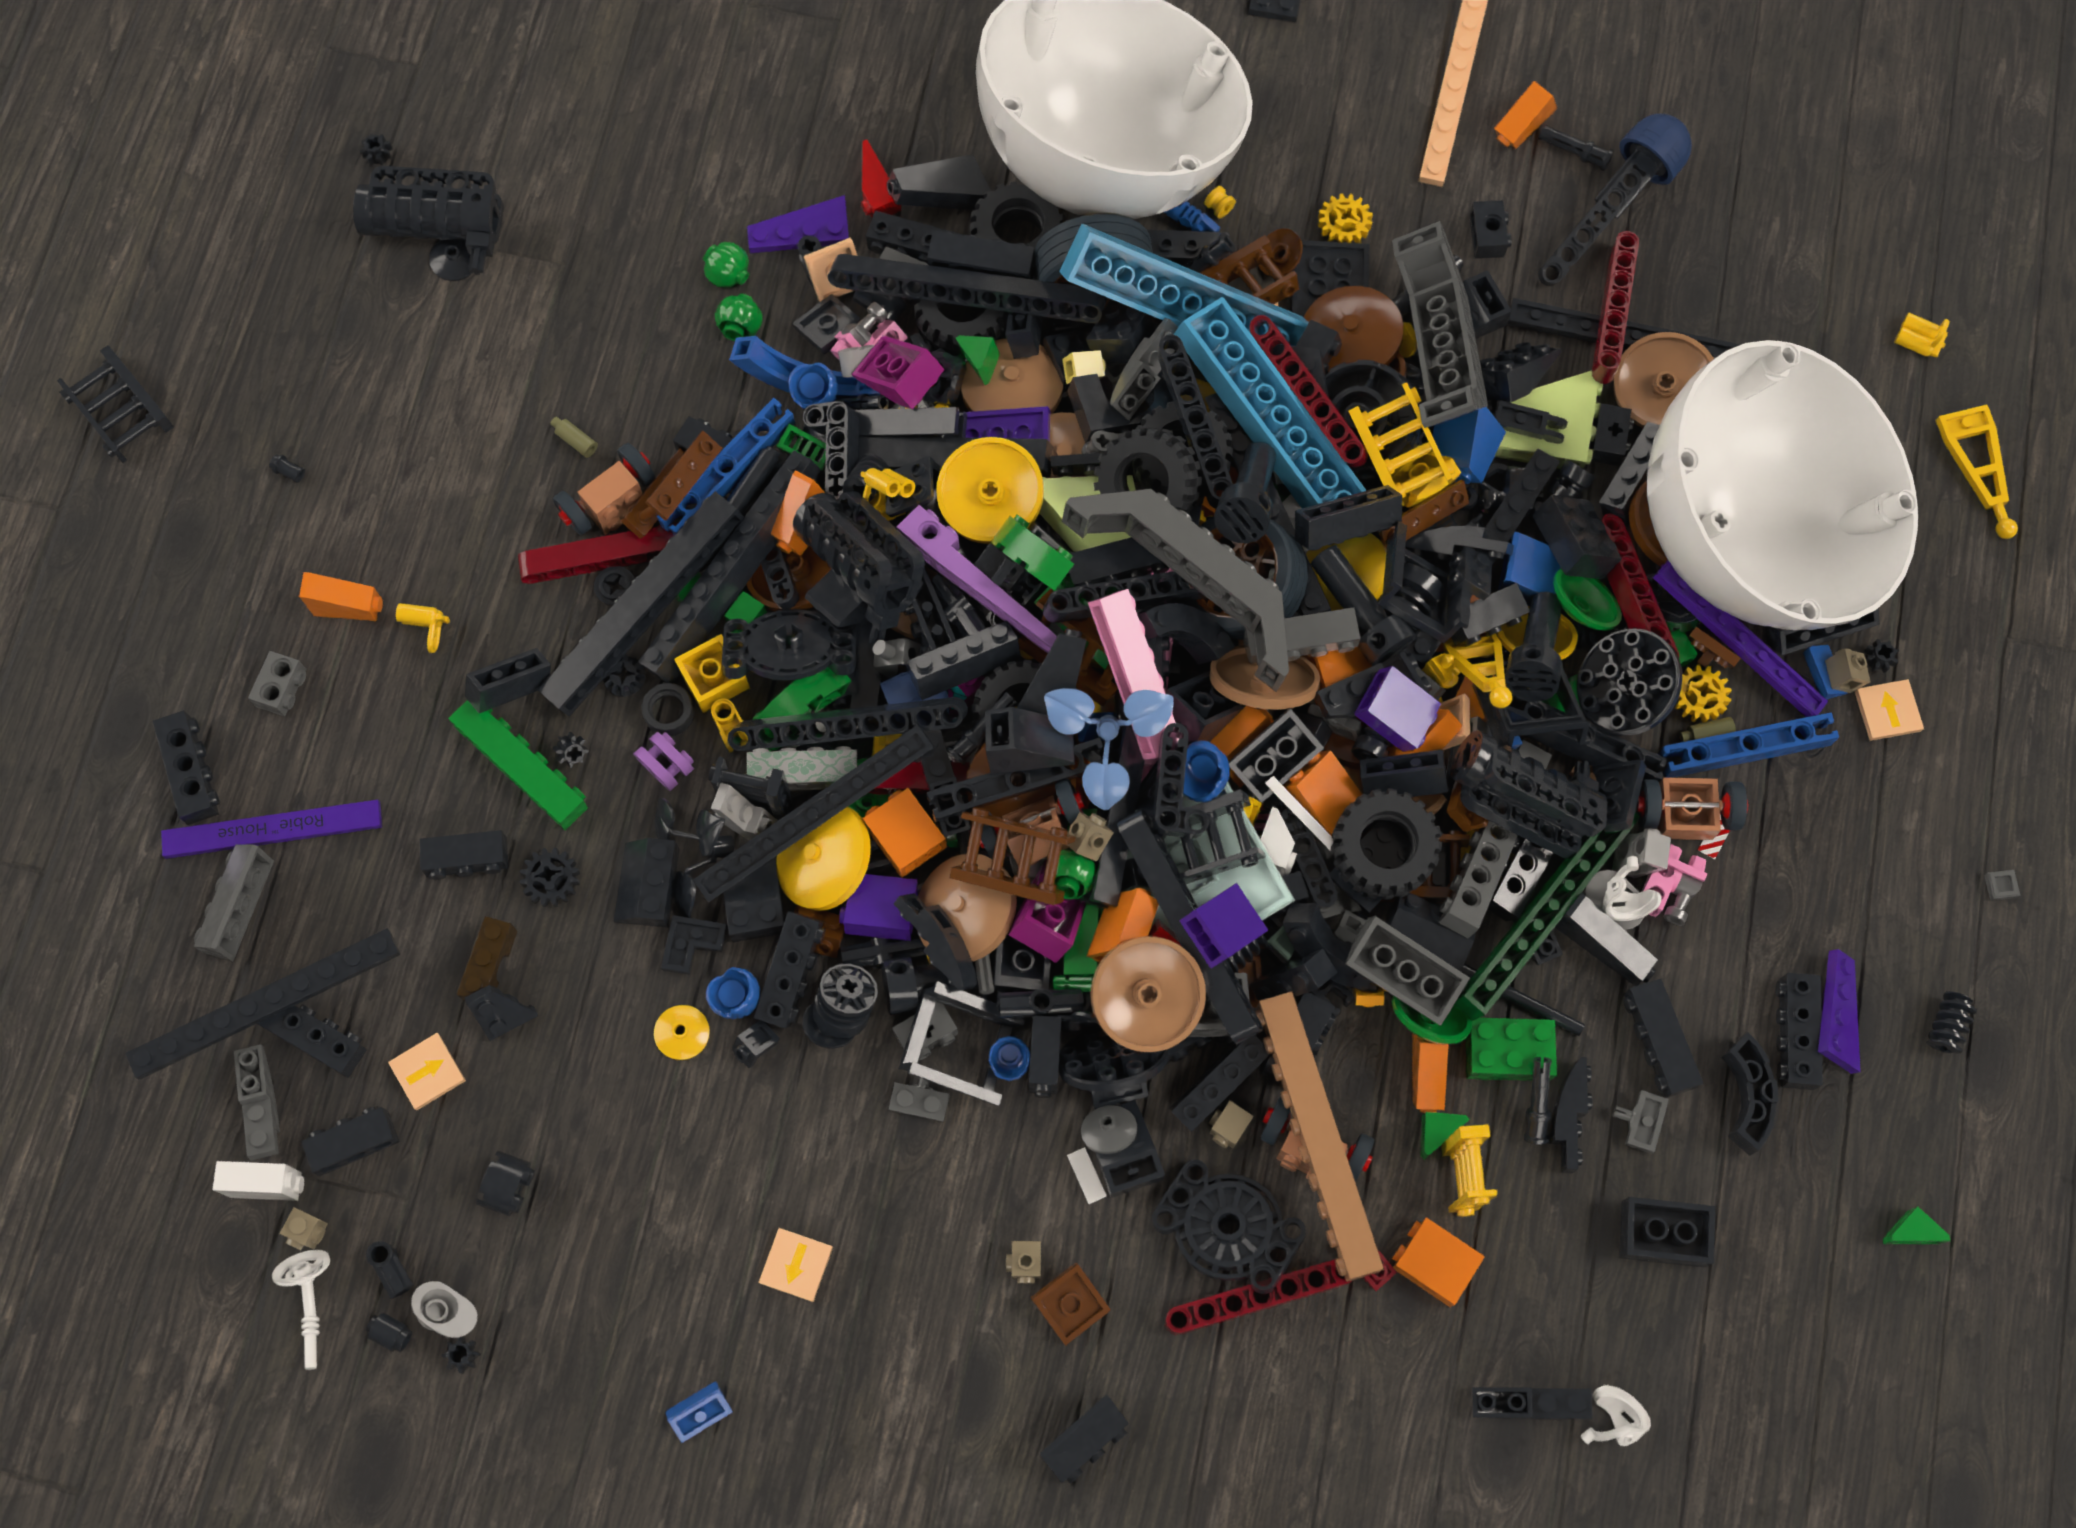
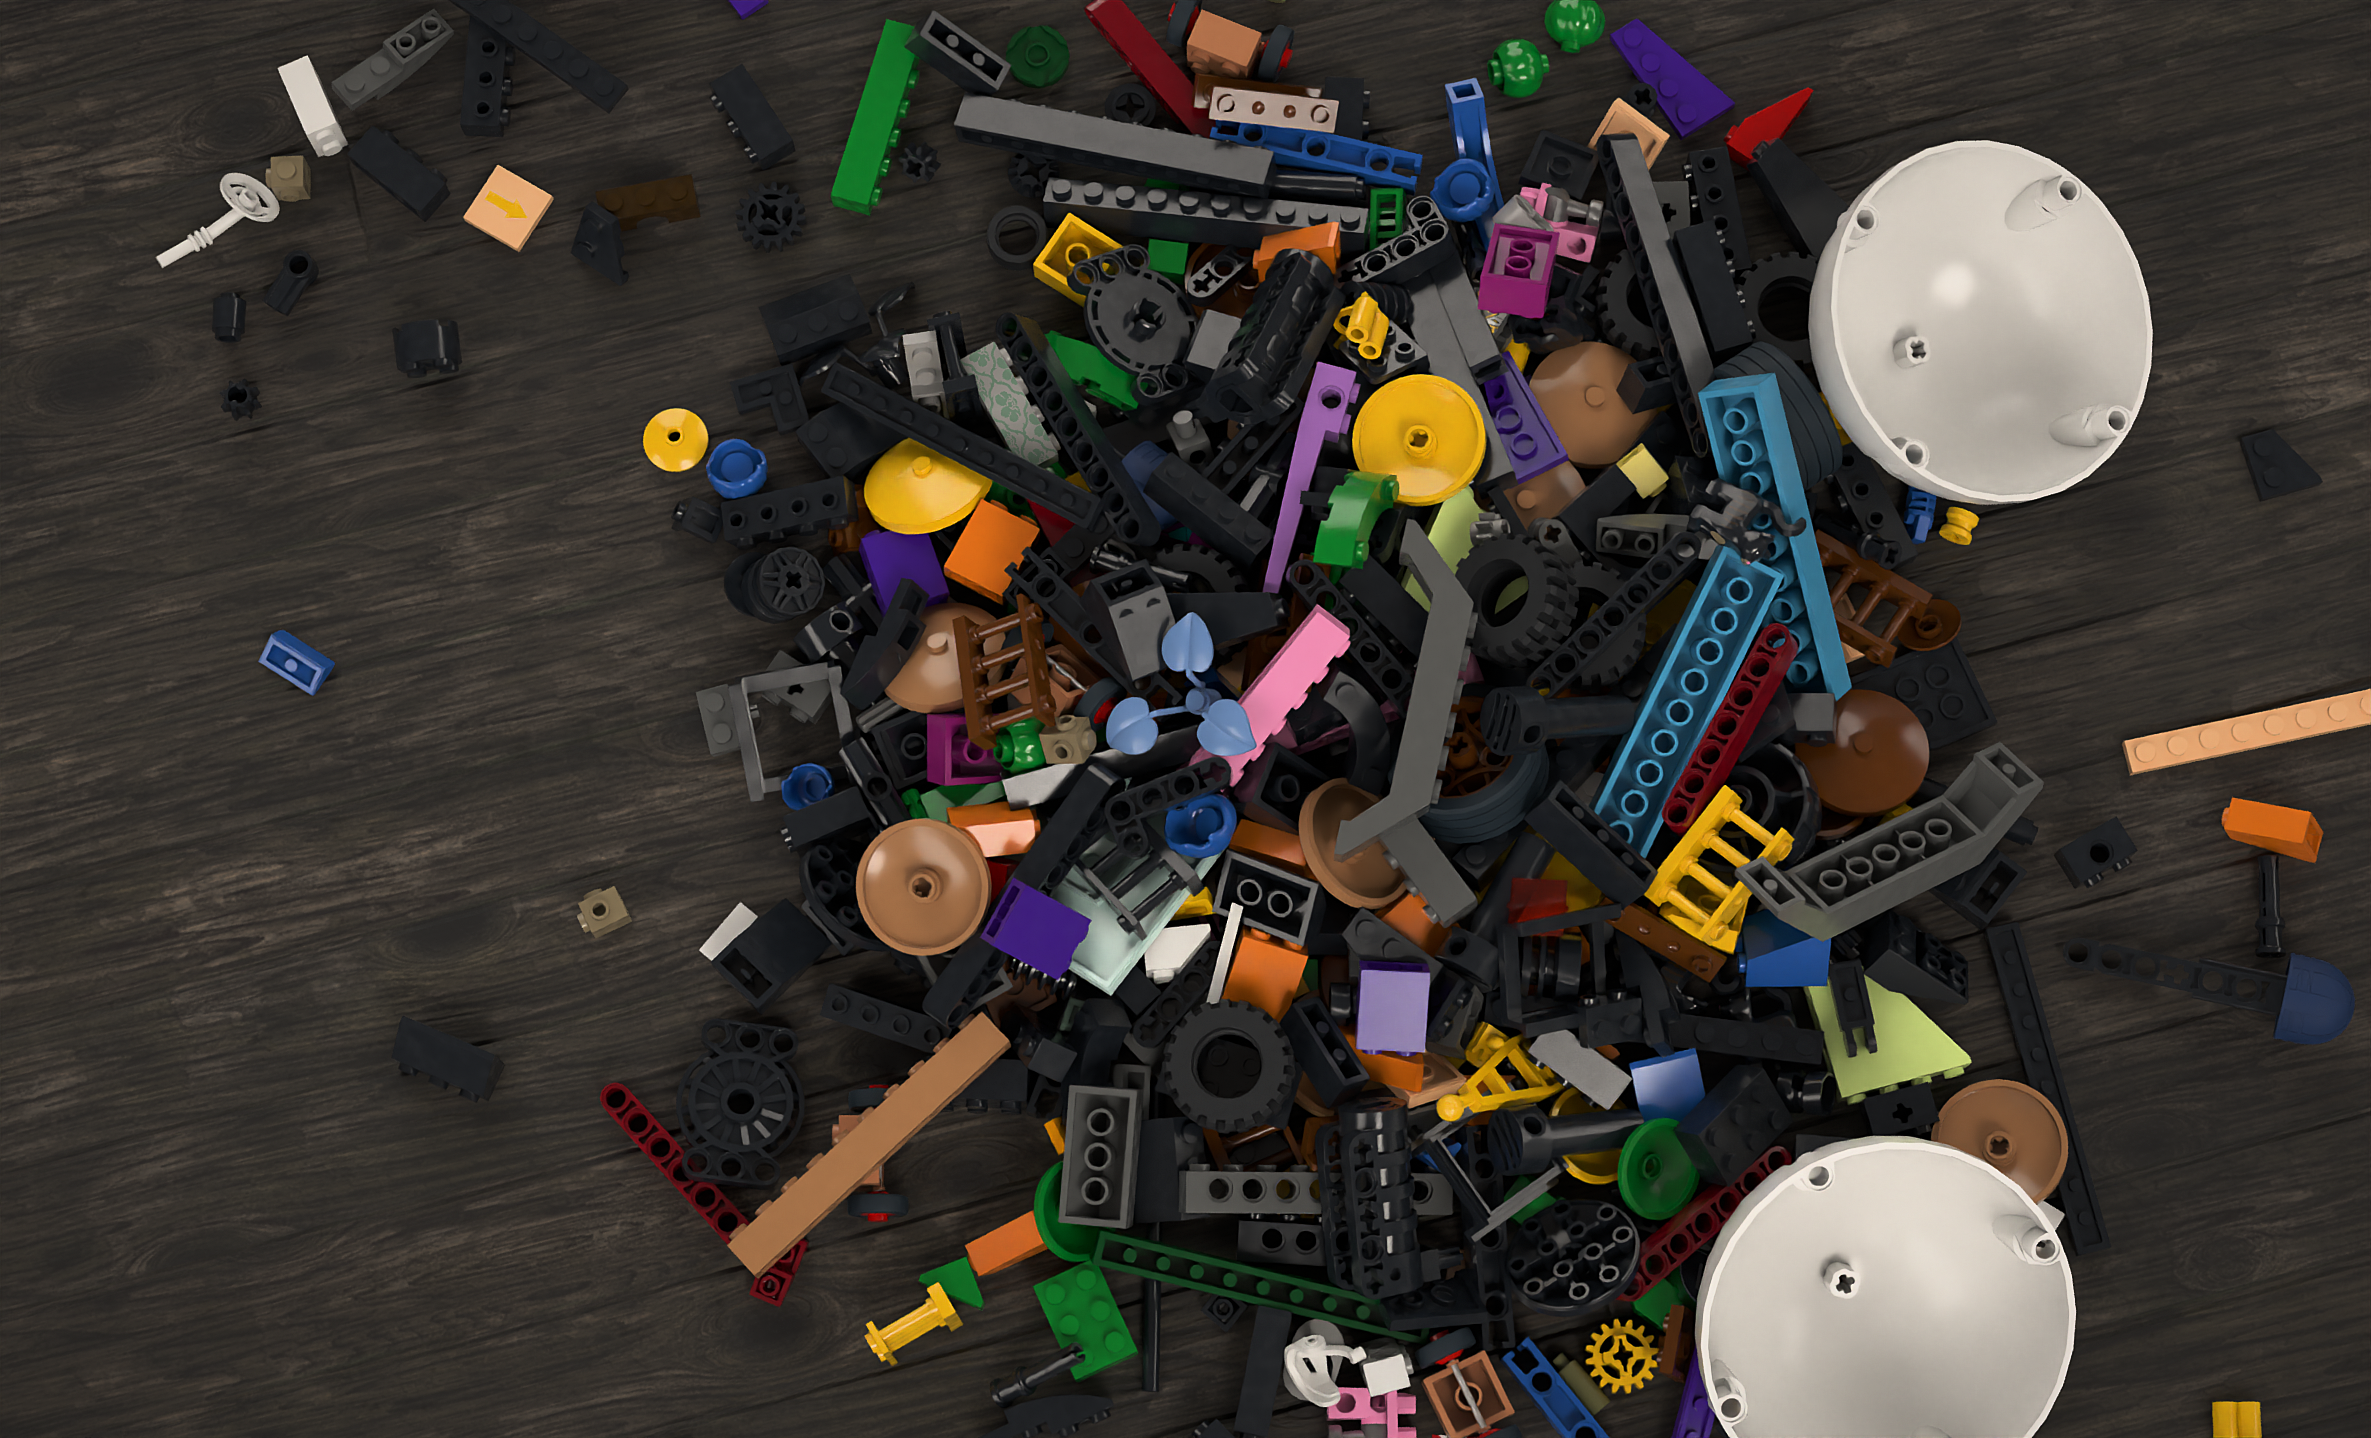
camera: 65 degrees right, 5 degrees up
light grey piece [411,1281,477,1338] -> none
medium lavender brick [633,732,694,791] -> none
yellow piece [711,699,748,753] -> none
light nougat tile [759,1228,833,1302] -> none
green slope [956,335,1000,385] -> none
reddish brown hinge [1030,1263,1111,1346] -> none
dark grey dish [1081,1105,1137,1154] -> none
dark tan brick [1209,1101,1254,1149] -> none
yellow gear [1318,193,1373,243] -> none
orange brick [1392,1217,1485,1308] -> none
dark red beam [1592,231,1639,384] -> none
none -> dark green tile [1006,25,1070,89]
none -> light grey gear [1470,512,1510,546]
none -> clear red piece [1507,877,1568,936]
none -> black animal [1686,478,1807,565]

